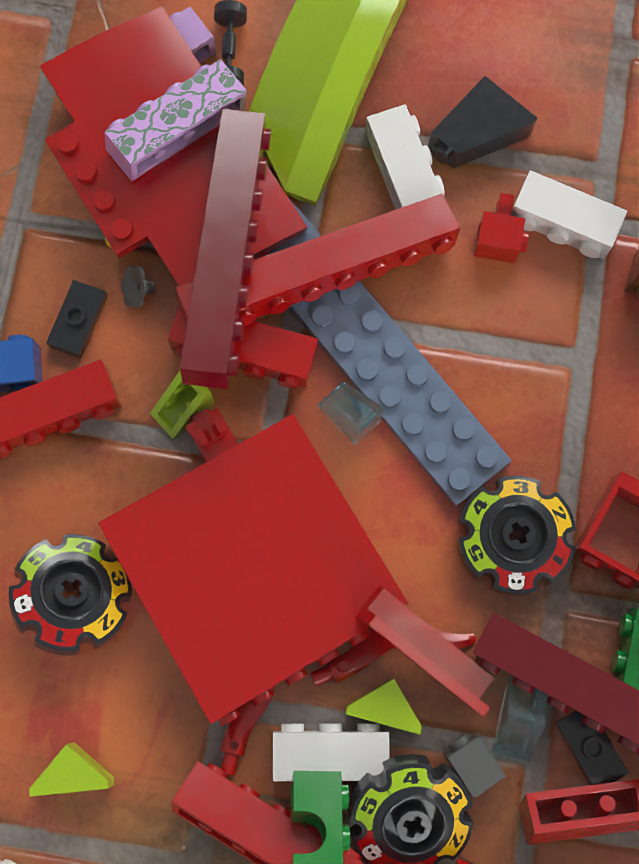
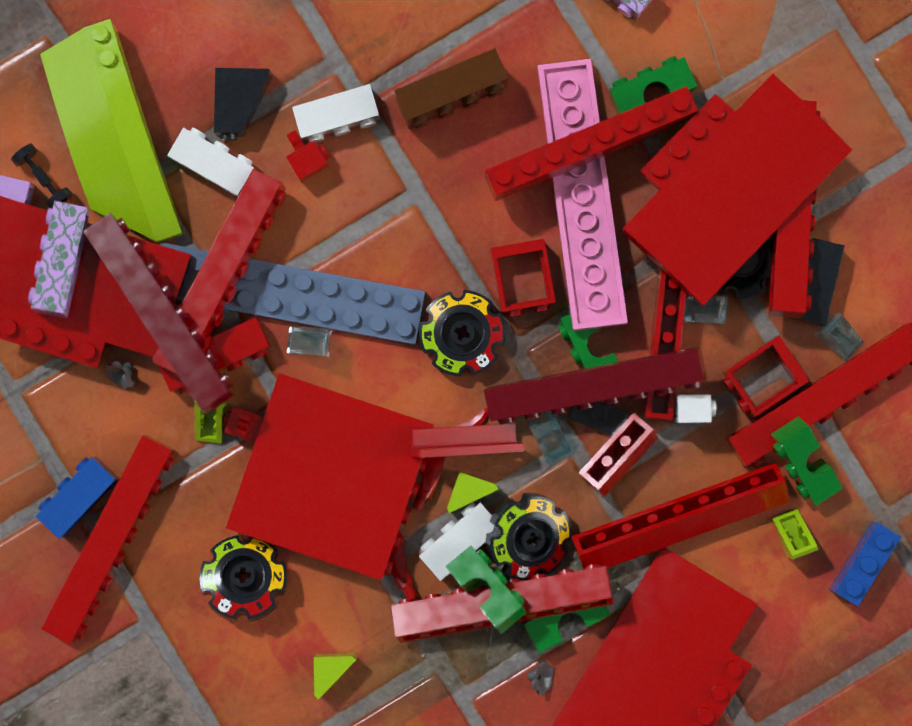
camera: 35 degrees left, 10 degrees up
black plate [46,280,108,358] -> none
dark grey brick [444,733,506,798] -> none

